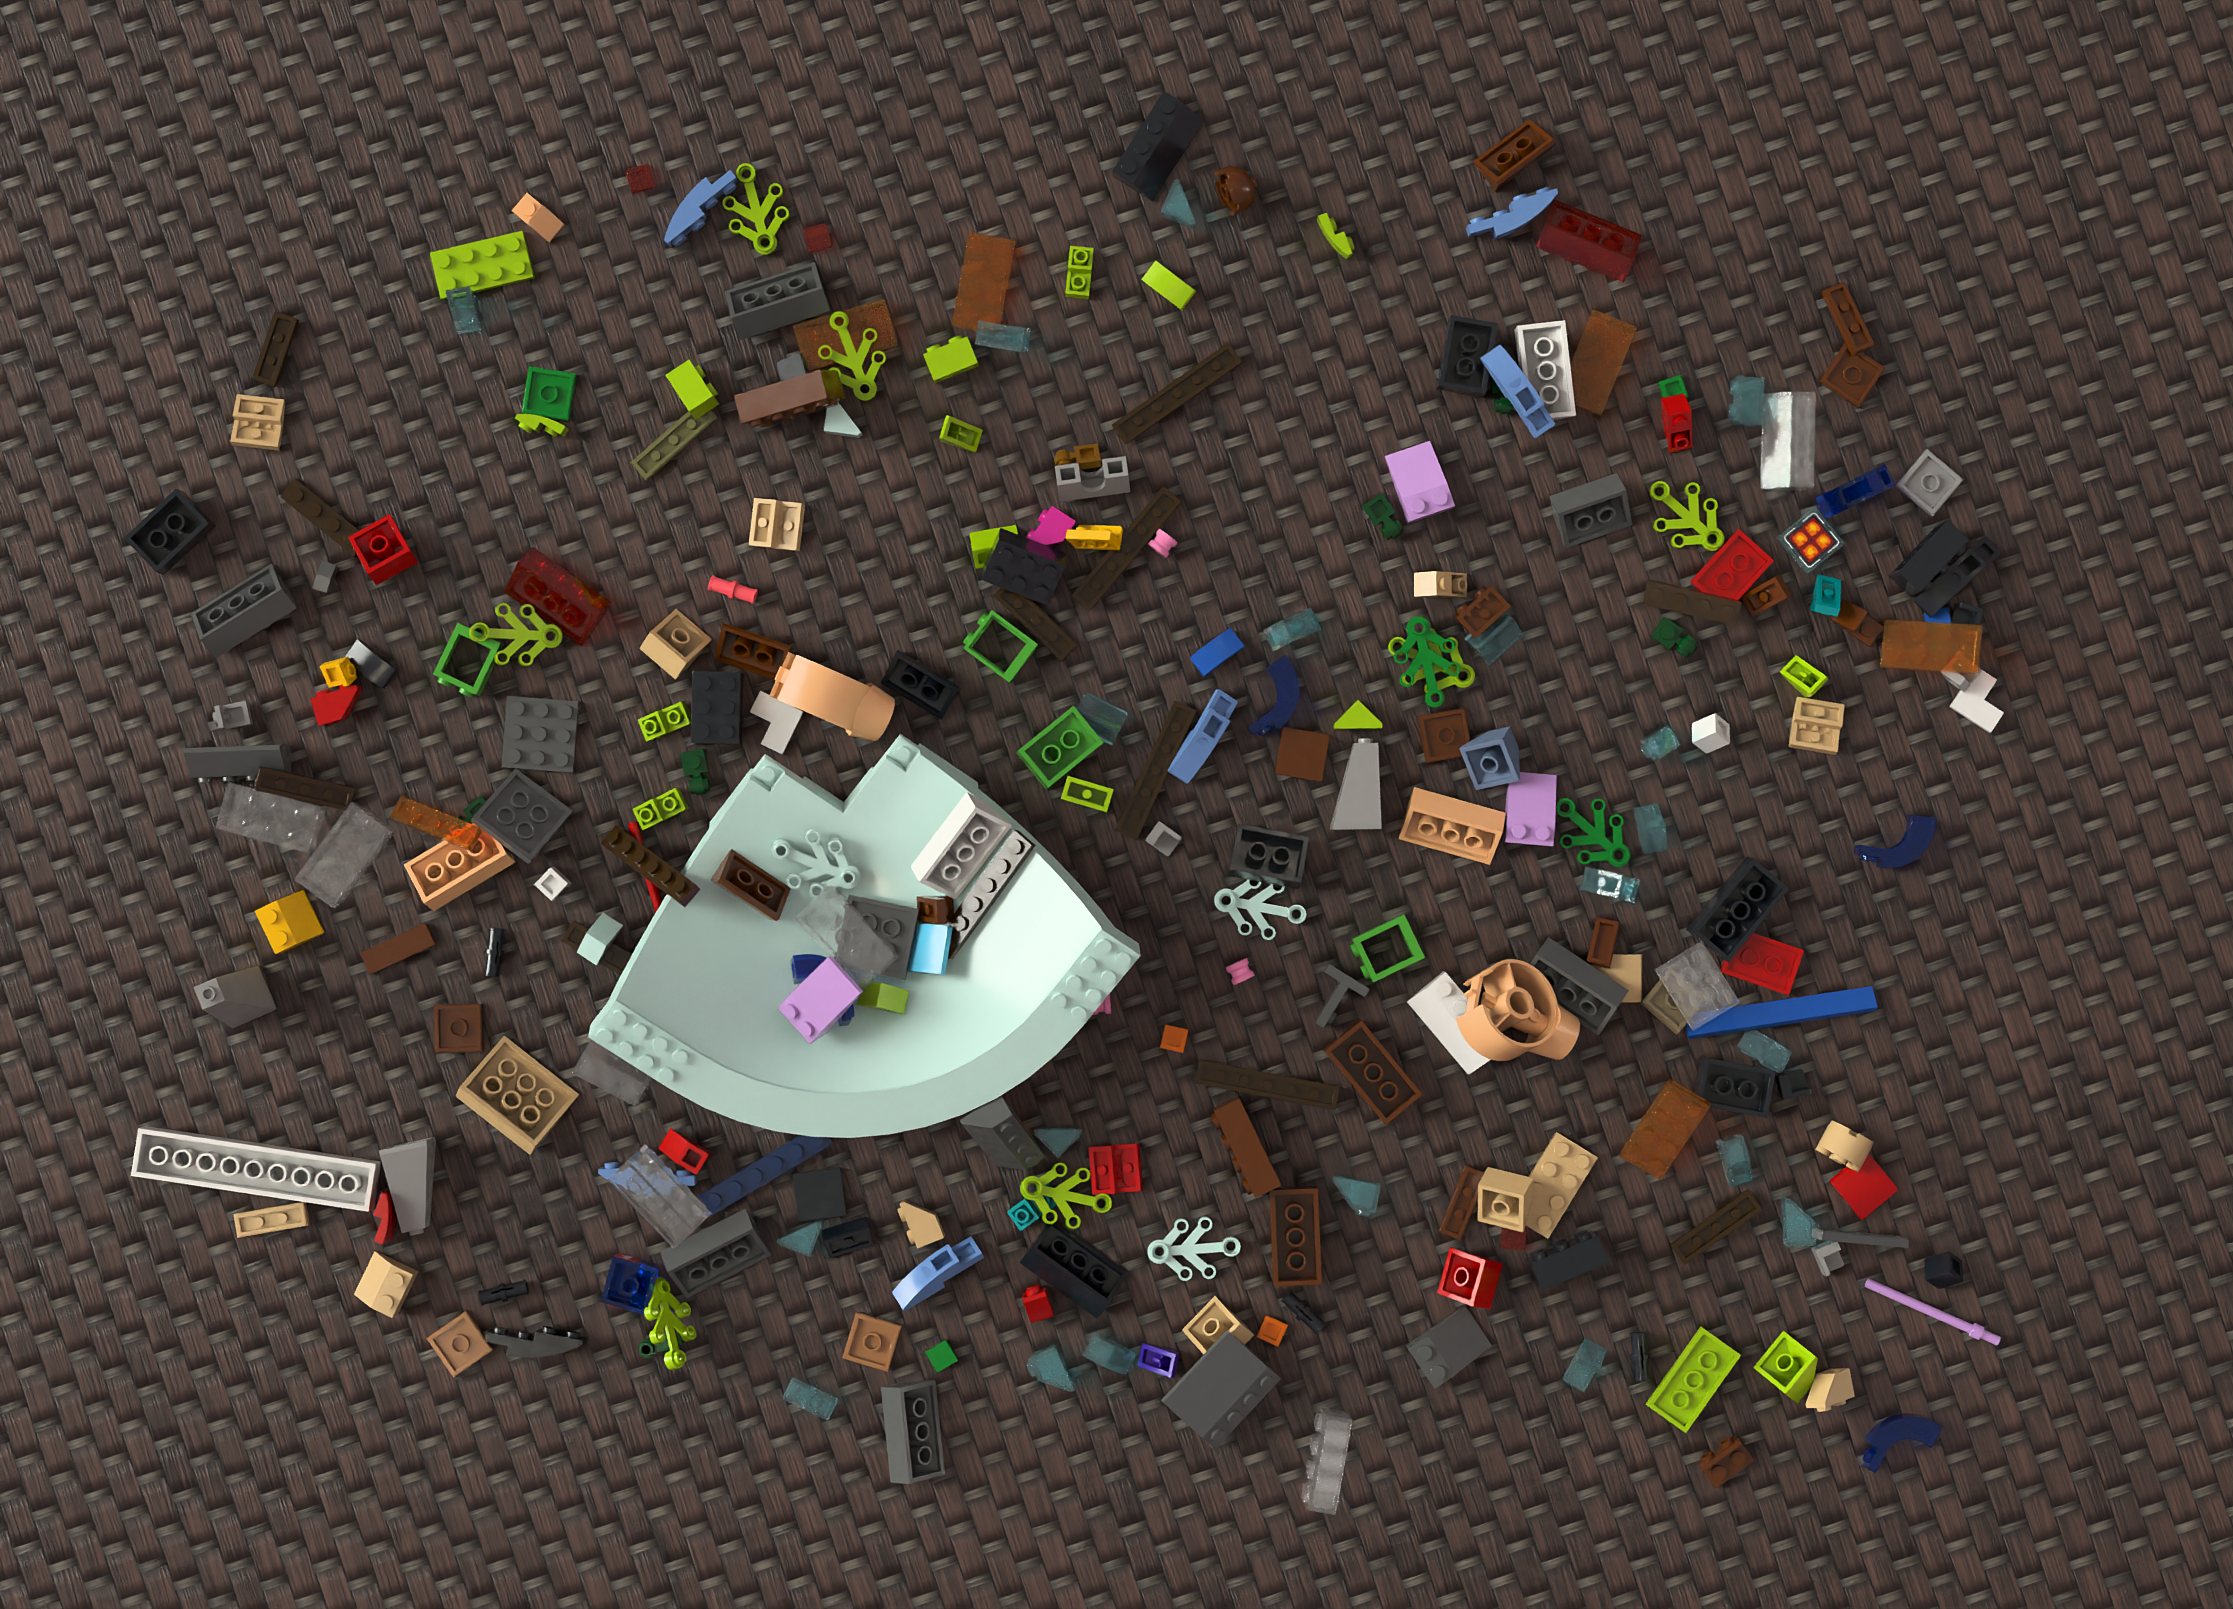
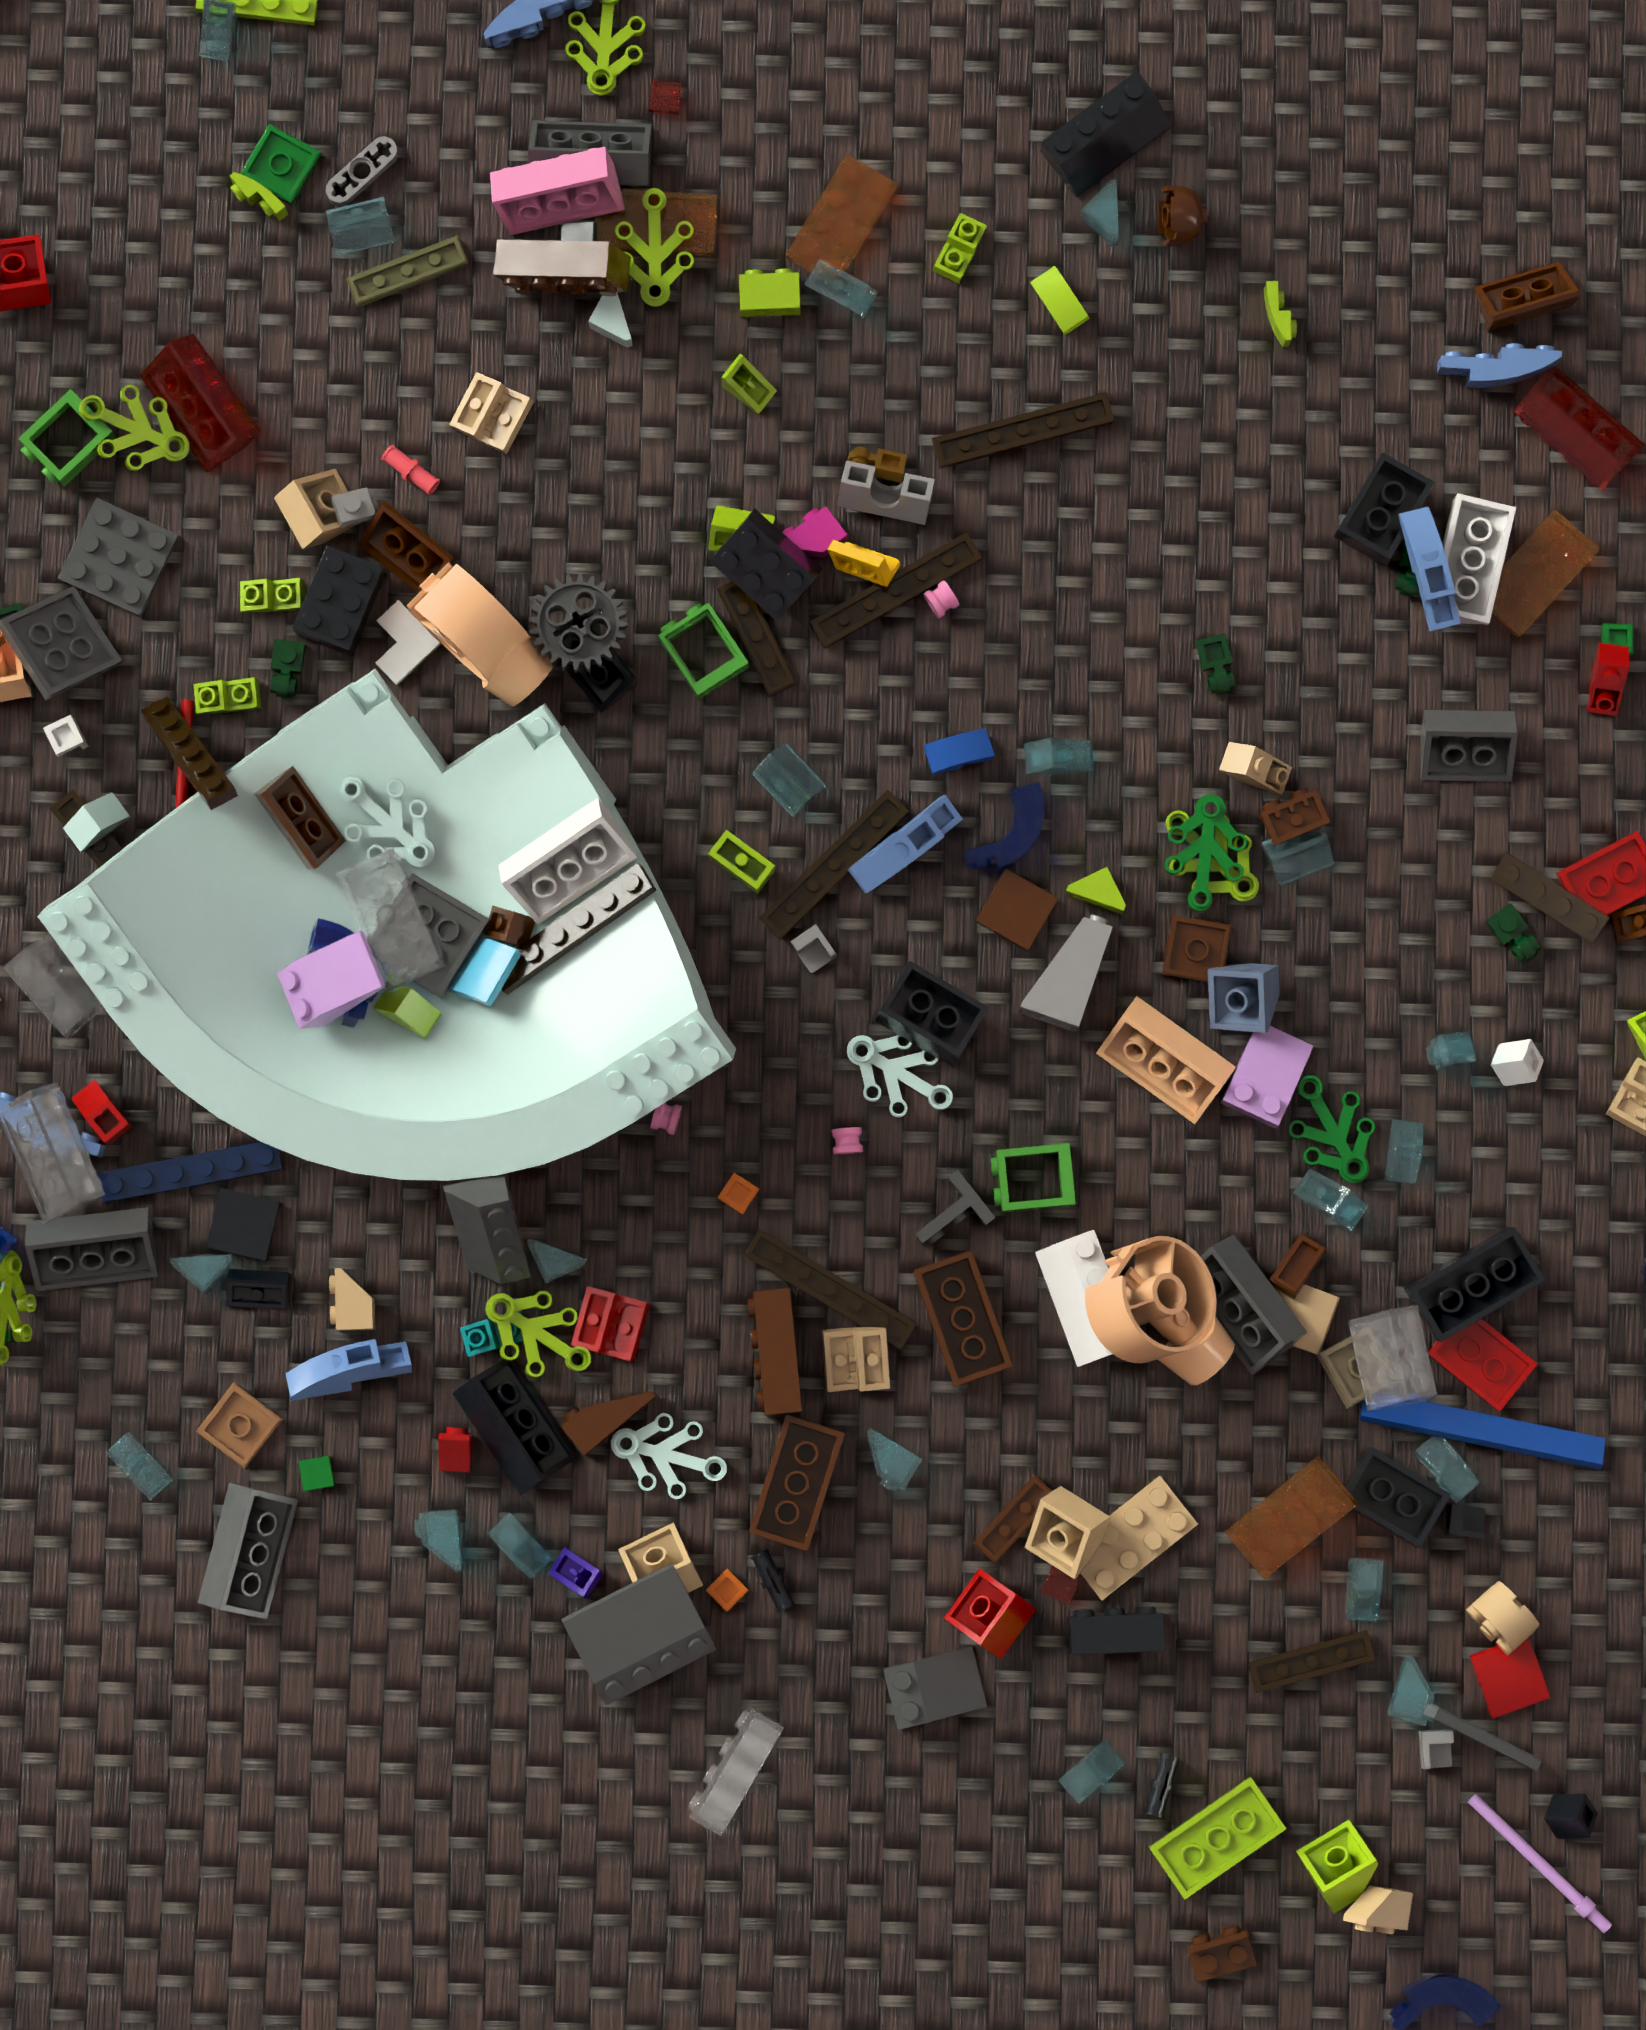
camera: 20 degrees right, 5 degrees down
lime brick [666,360,719,420] -> none
bright green slope [1016,706,1104,790] -> none
lavender slope [1385,441,1455,524] -> none
lime plant [1649,481,1725,551] -> none
none -> light grey beam [326,136,398,207]
none -> clear light blue panel [326,197,395,255]
none -> light grey bracket [331,487,378,528]
none -> bright pink slope [490,147,625,235]
none -> dark grey gear [529,574,628,673]
none -> reddish brown slope [561,1391,656,1456]
none -> tan slope [821,1327,890,1392]

